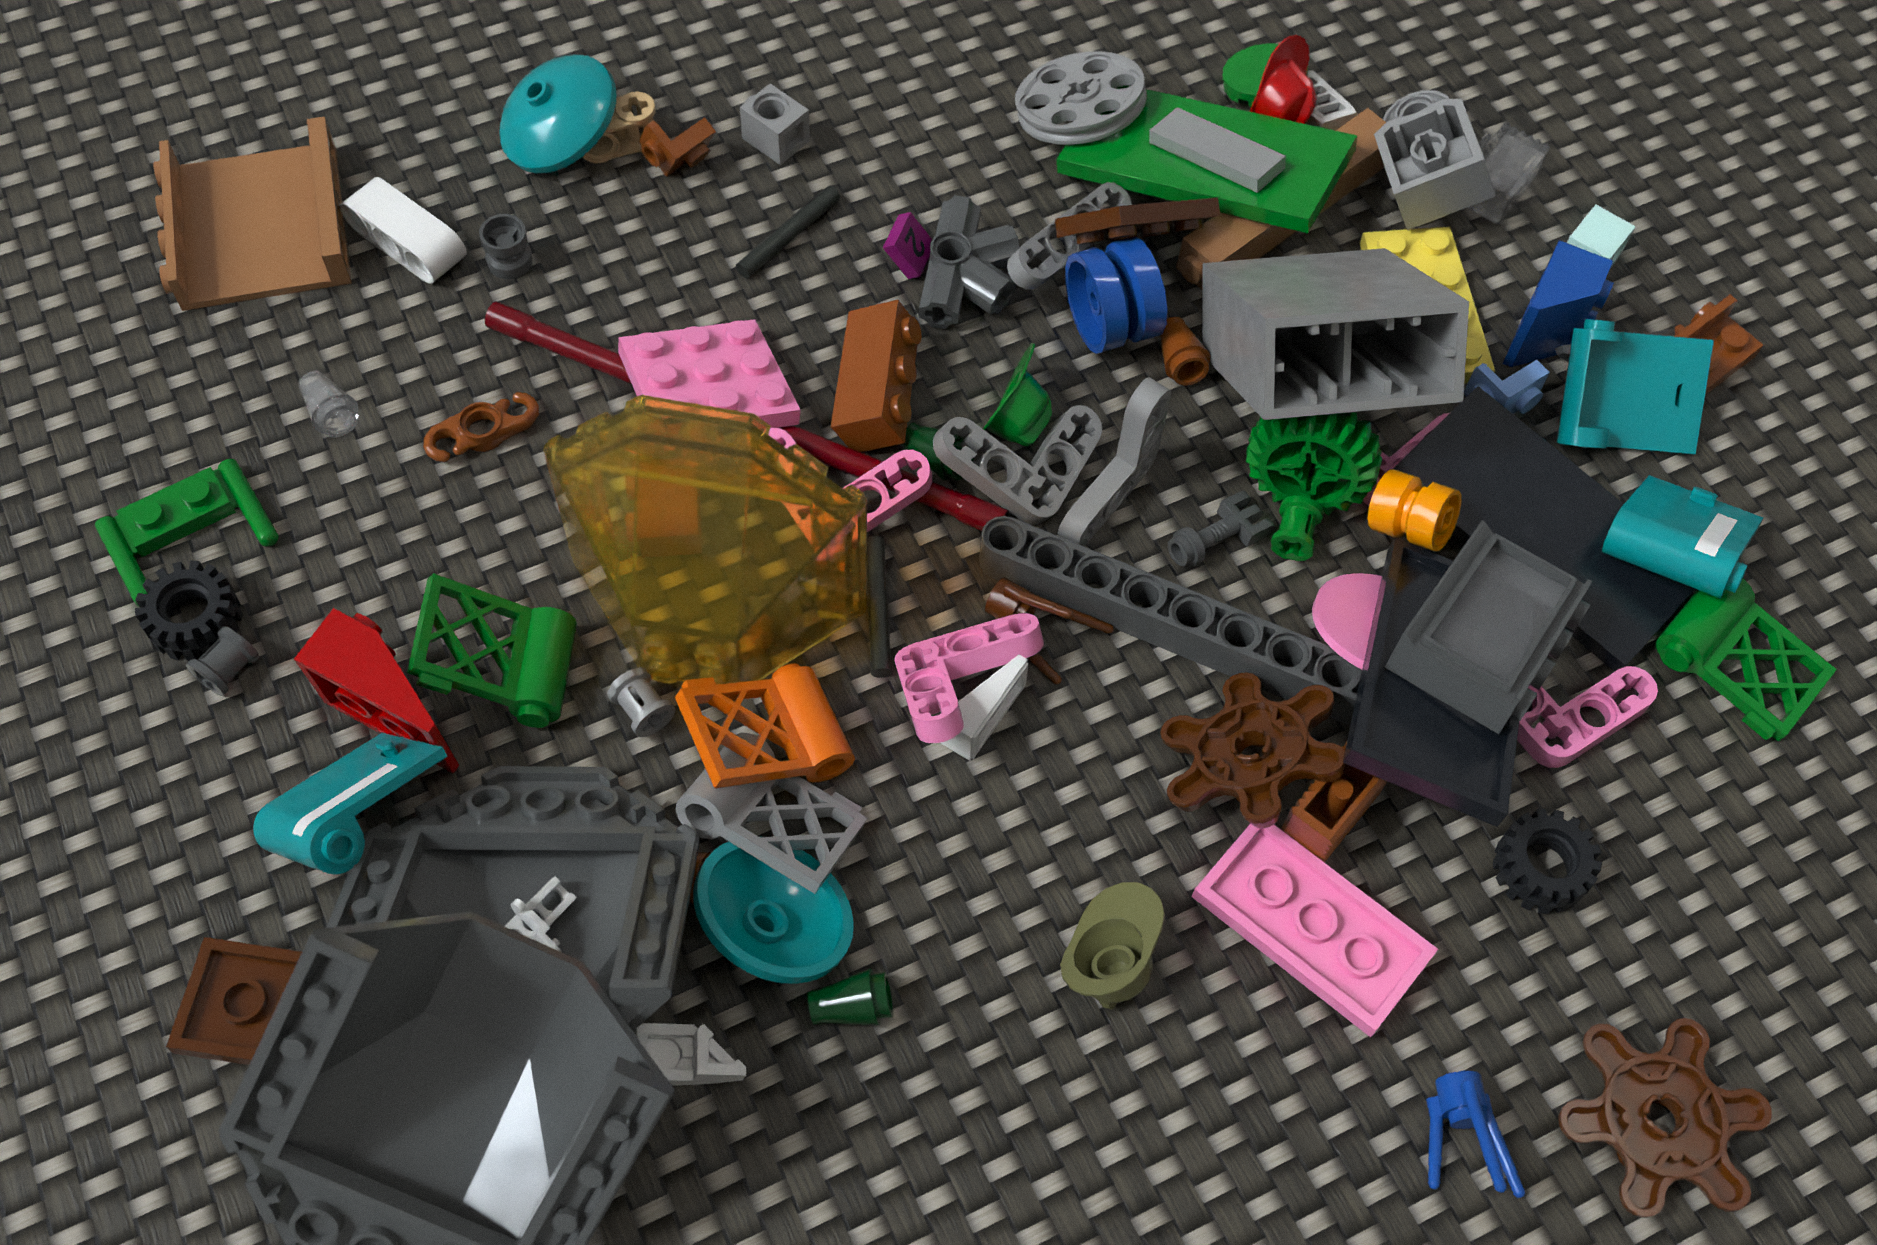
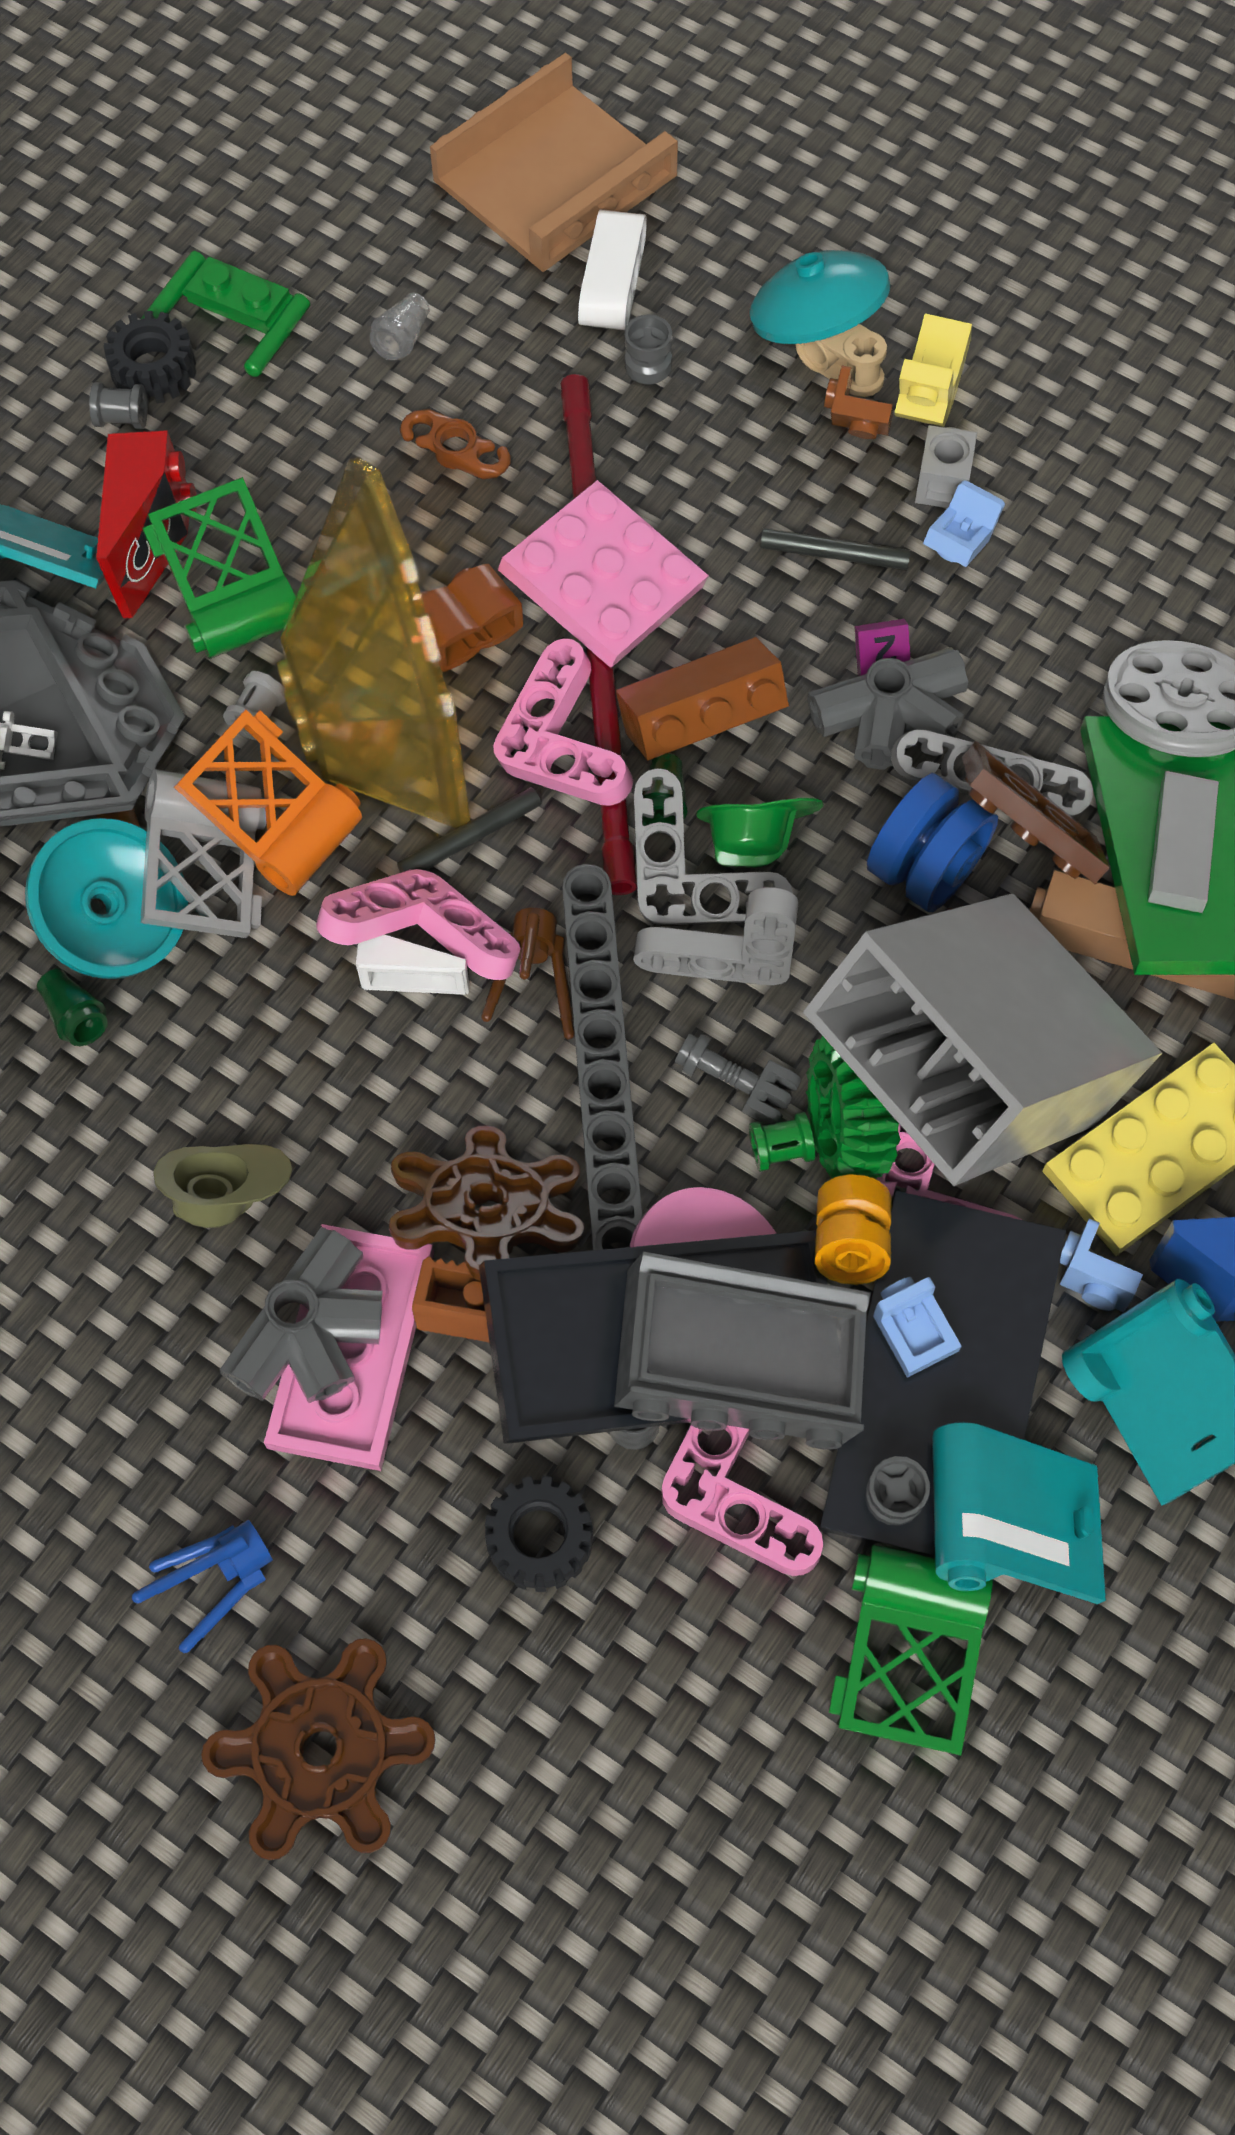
camera: 65 degrees right, 5 degrees up
none -> dark grey piece [220,1226,383,1404]
none -> dark grey wheel [865,1456,930,1526]
none -> light blue bracket [873,1277,962,1378]
none -> light yellow arch [895,314,972,427]
none -> light blue bracket [923,480,1005,567]

